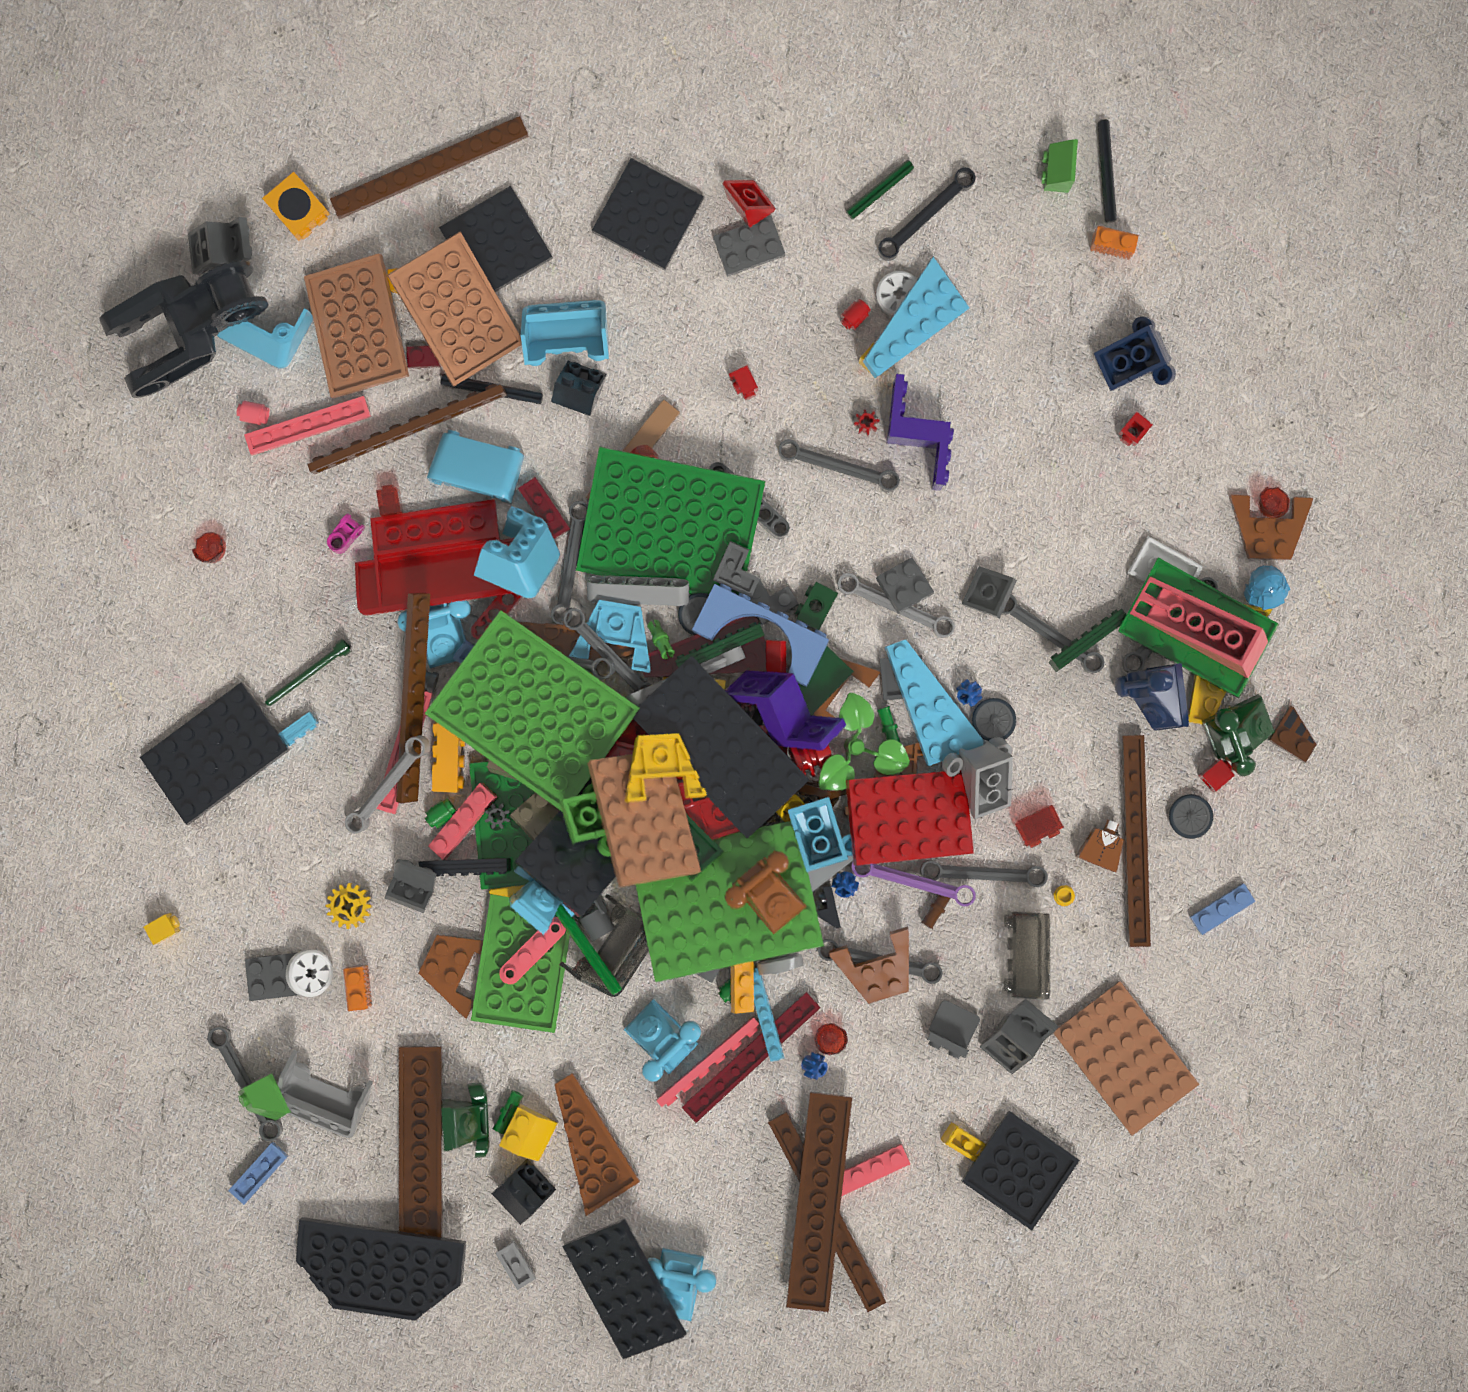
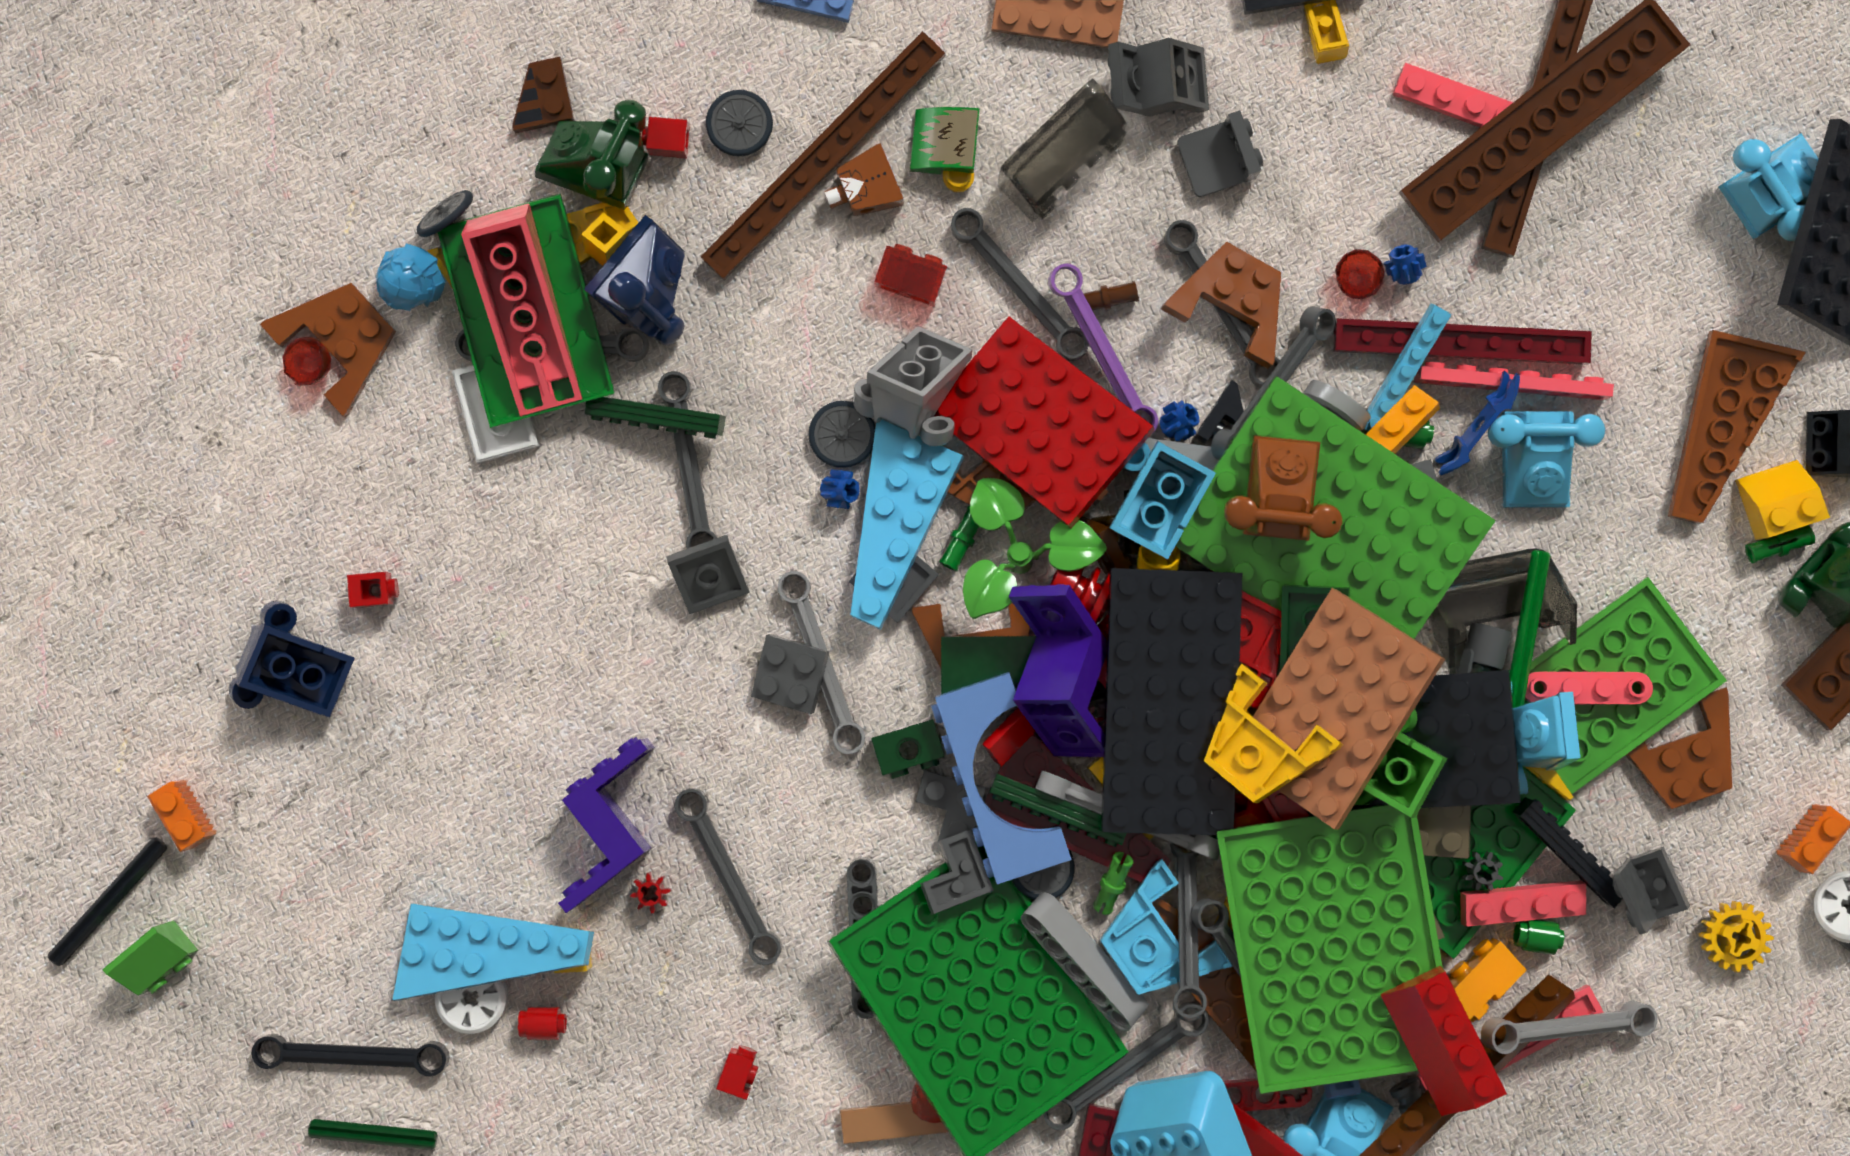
camera: 140 degrees left, 0 degrees up
none -> wheel [416,190,473,237]
none -> yellow brick [581,212,628,266]
none -> slope [910,107,980,174]
none -> dark grey piece [1211,306,1336,460]
none -> red slope [1380,966,1507,1116]
none -> blue piece [1434,371,1520,475]

